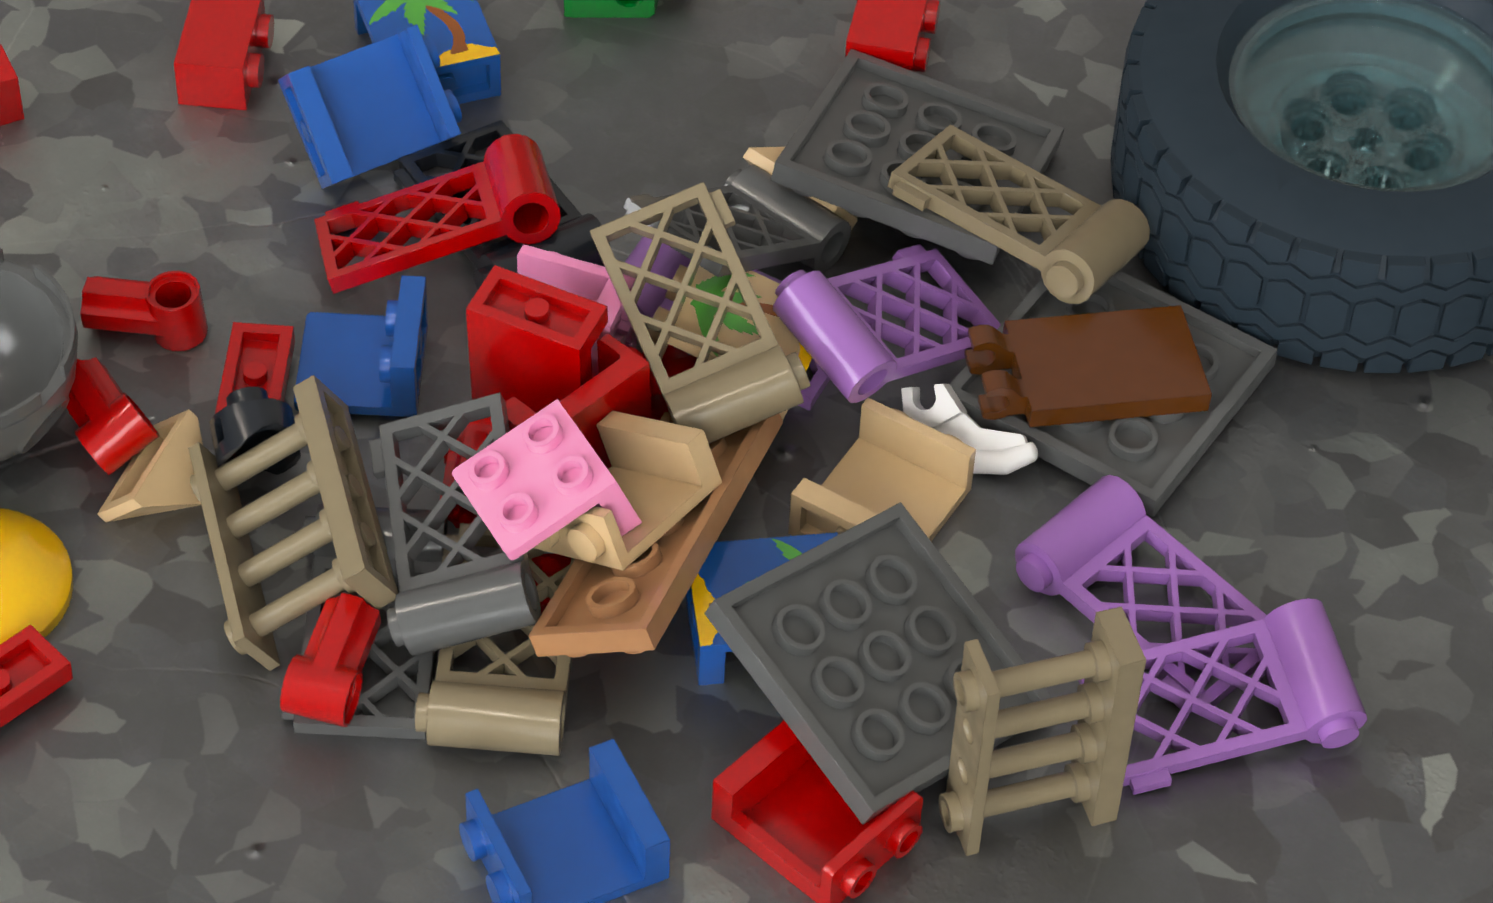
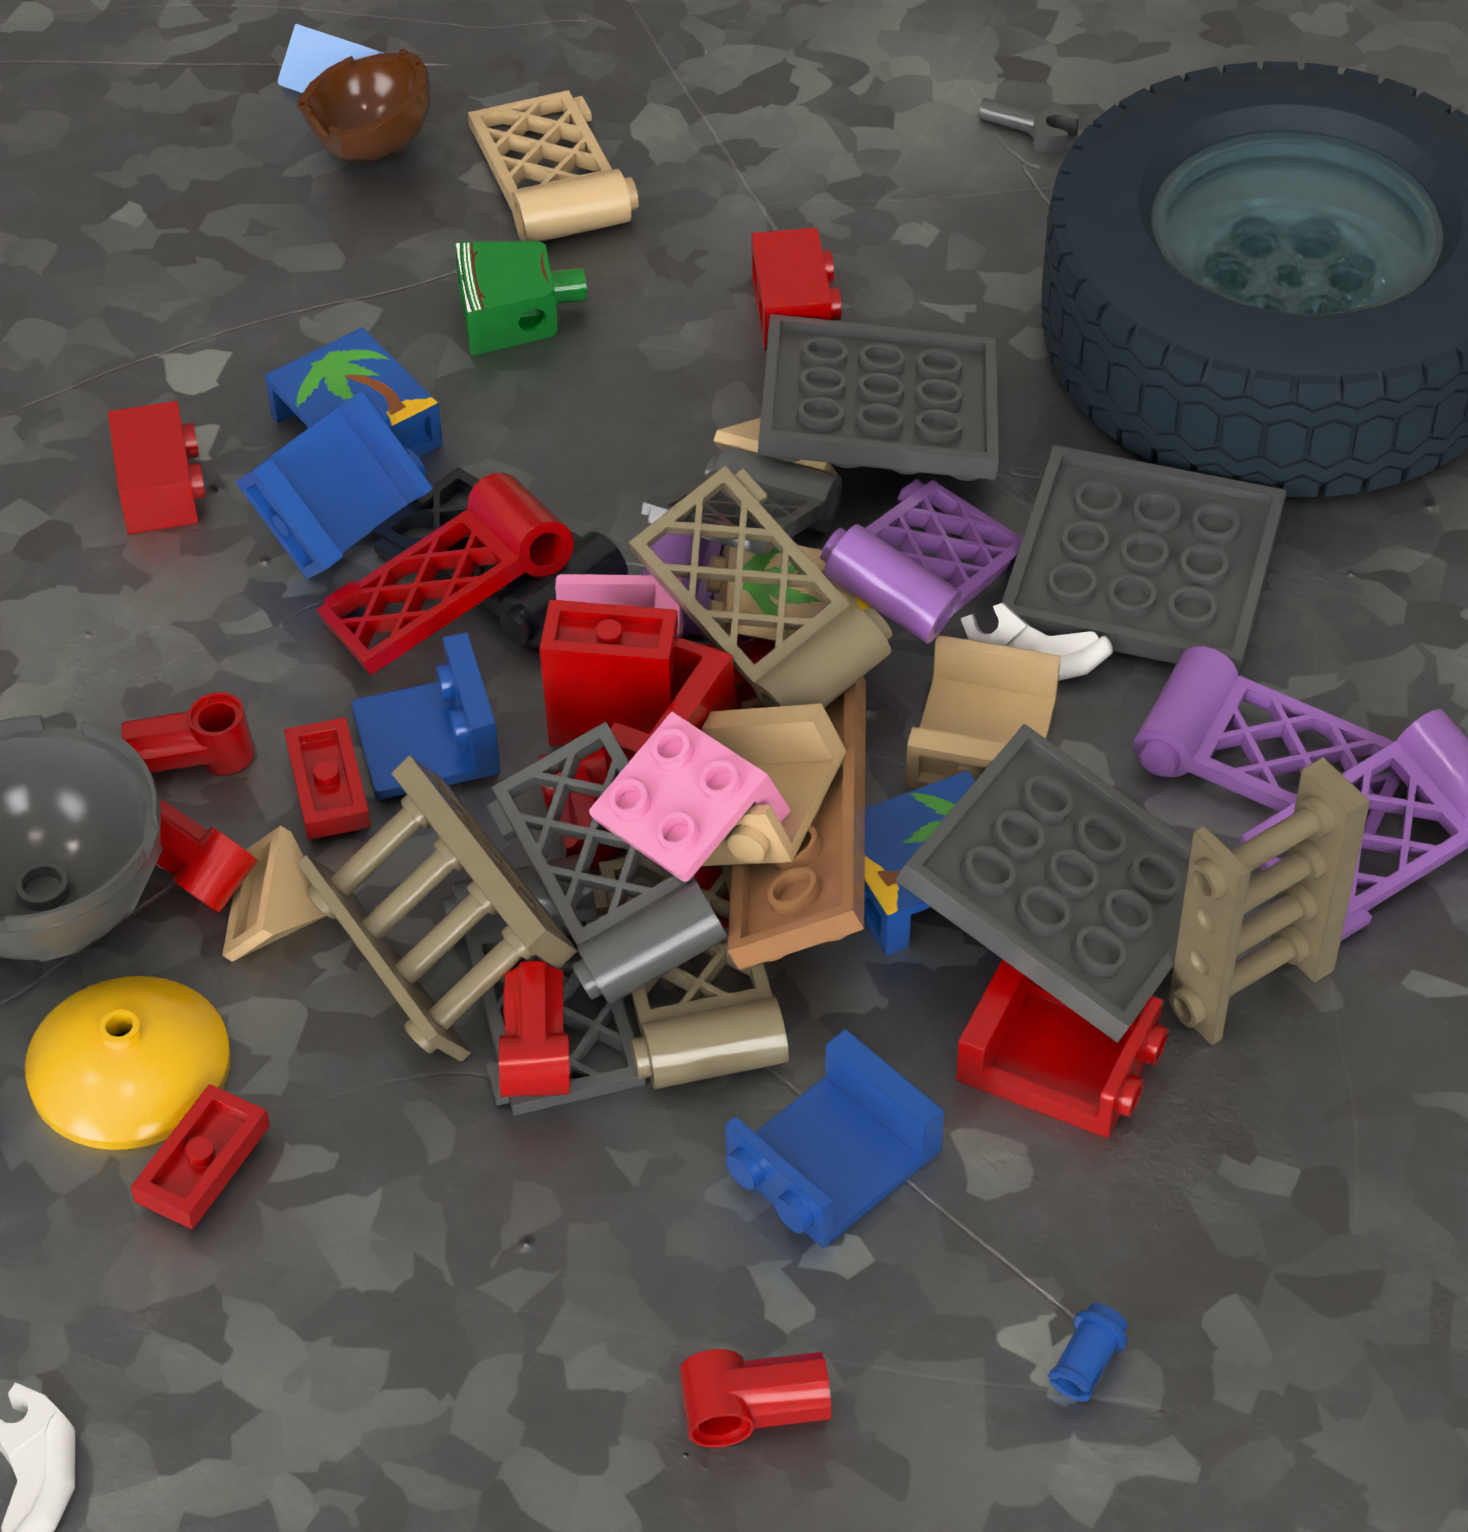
camera: 15 degrees left, 0 degrees up
black piece [209,387,301,475] -> none
dark tan piece [887,124,1150,304] -> none
reddish brown tile [964,305,1212,427] -> none

